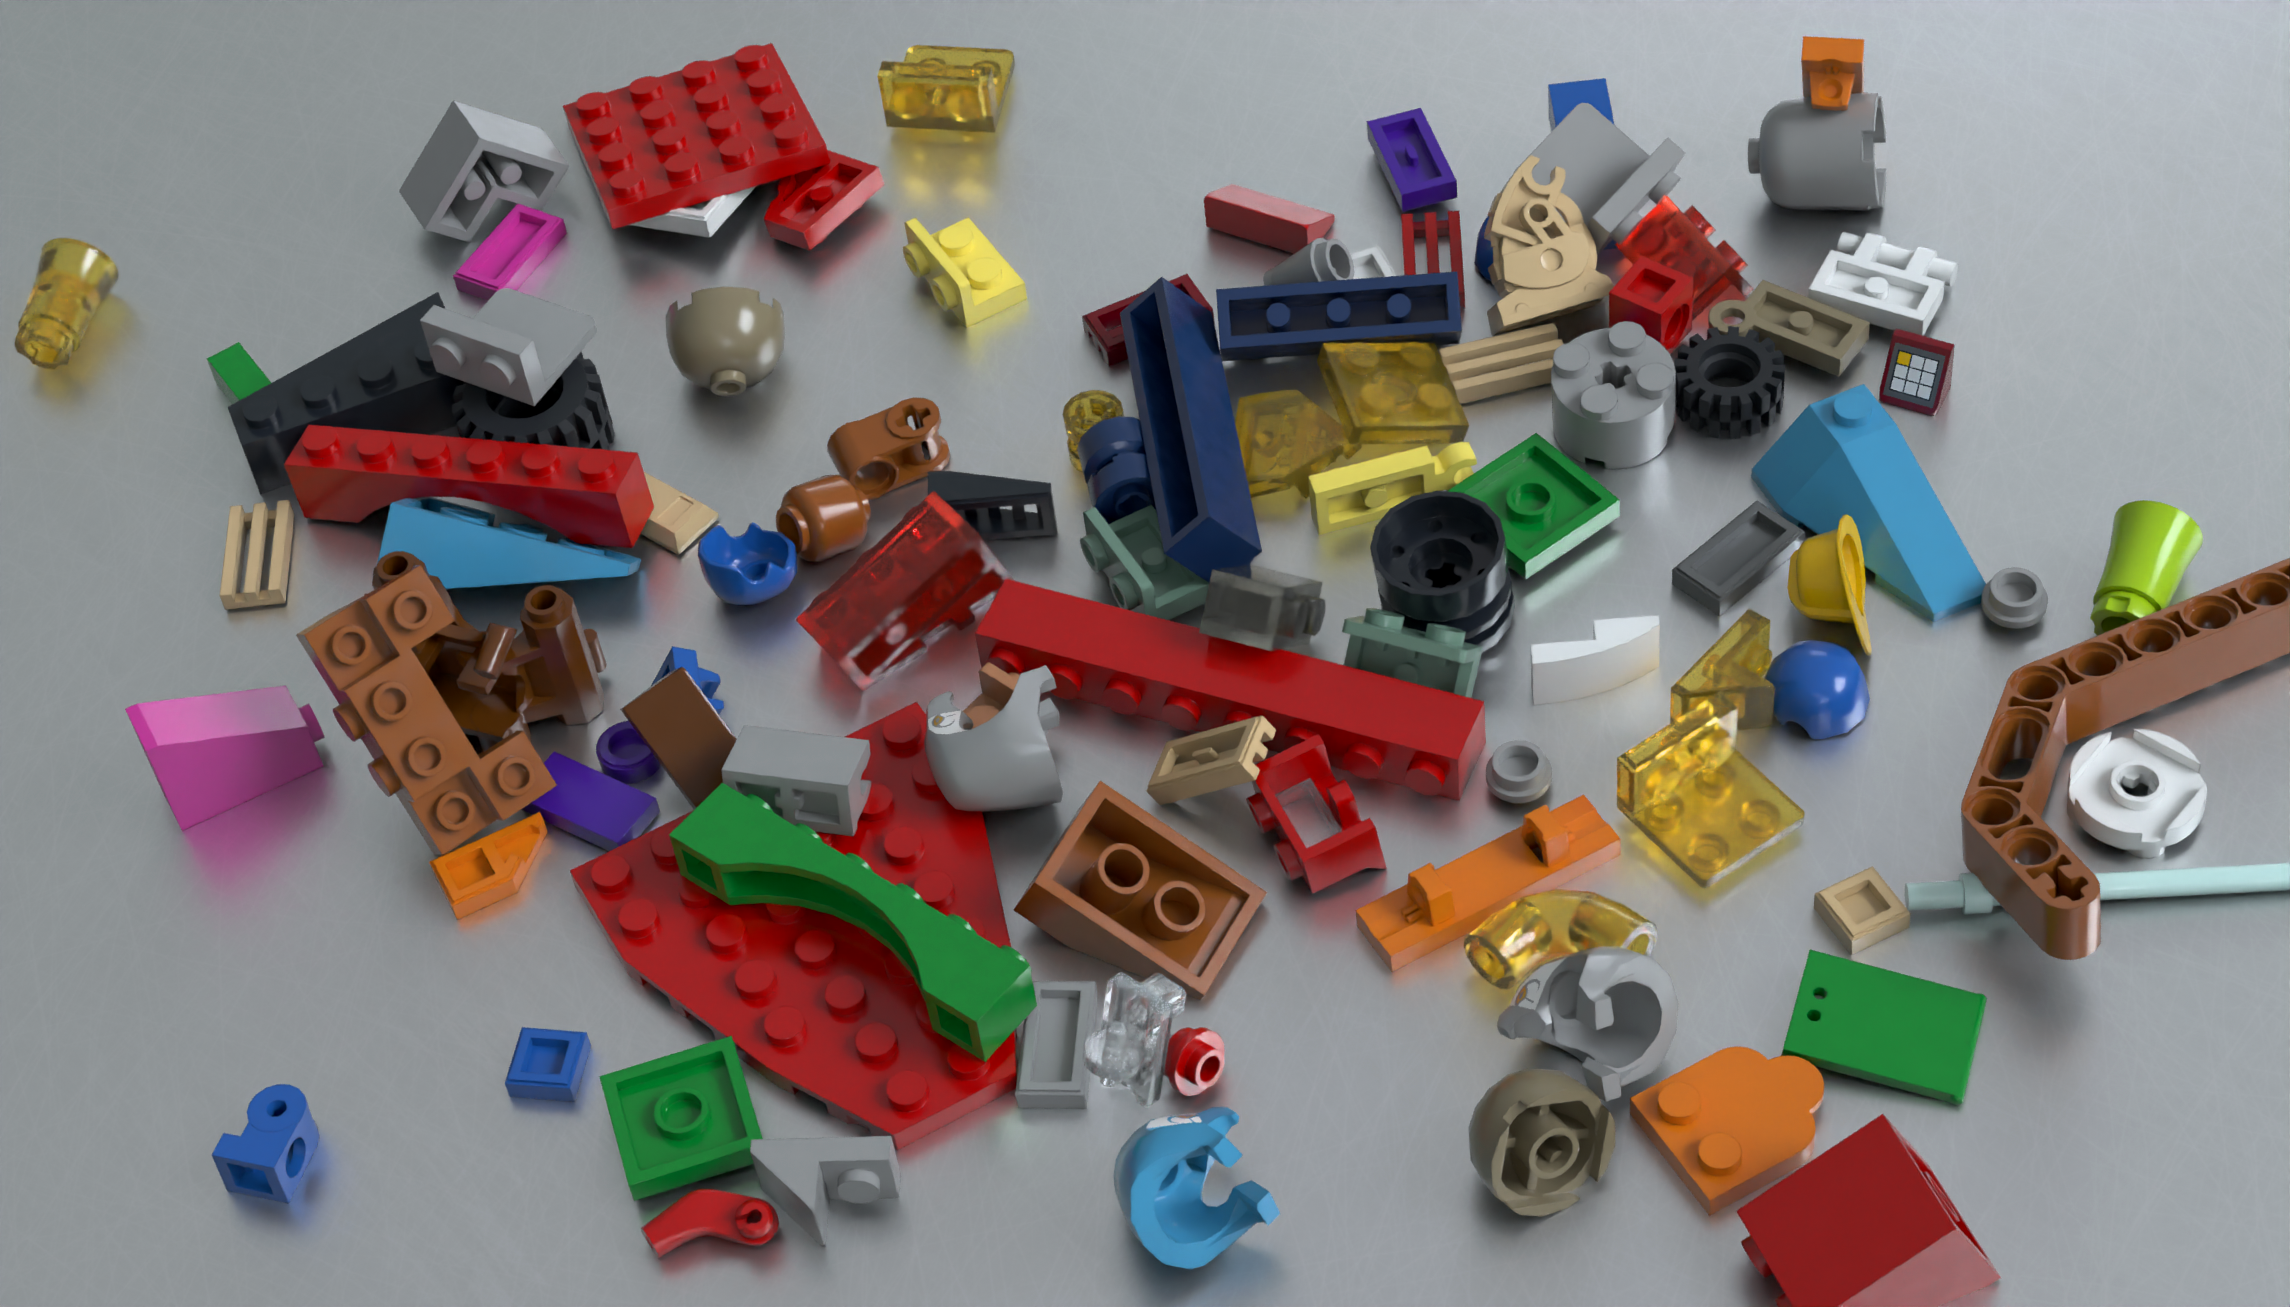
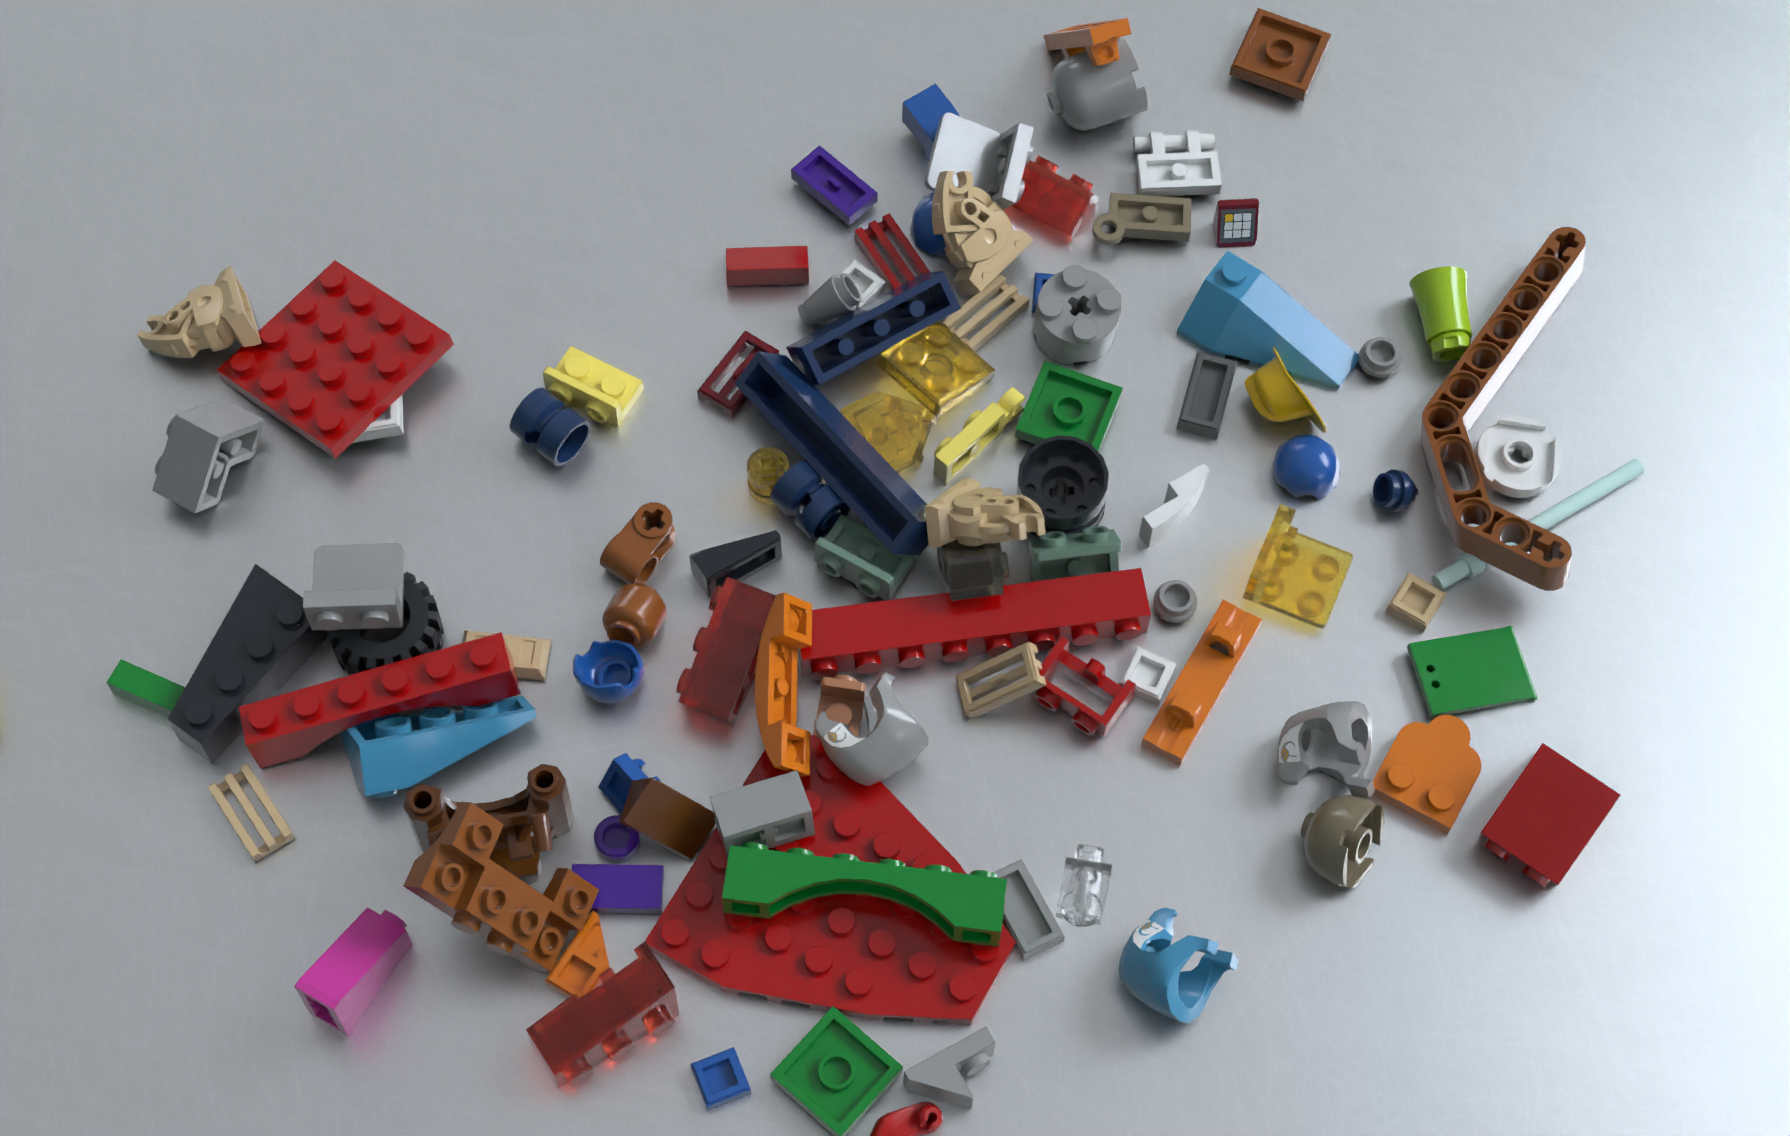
camera: 40 degrees left, 15 degrees up
dark pink tile [453,204,567,301] -> none
dark tan cylinder [665,286,785,396] -> none
red wing [764,150,885,251] -> none
clear yellow bracket [877,45,1015,133] -> none
dark orange slope [1013,781,1267,1000] -> none
red plate [1161,1027,1225,1096] -> none
clear yellow cylinder [1463,889,1658,990] -> none
red brick [1609,256,1693,355] -> none
clear yellow slope [1670,609,1775,736] -> none
black tyre [1674,326,1785,439] -> none
none -> tan piece [137,266,262,358]
none -> dark blue wheel [509,387,591,467]
none -> clear red wedge [526,941,679,1089]
none -> orange slope [755,592,812,777]
none -> tan piece [925,478,1045,548]
none -> white tile [1119,646,1177,705]
none -> dark orange plate [1229,8,1332,101]
none -> dark blue plate [1373,469,1418,512]

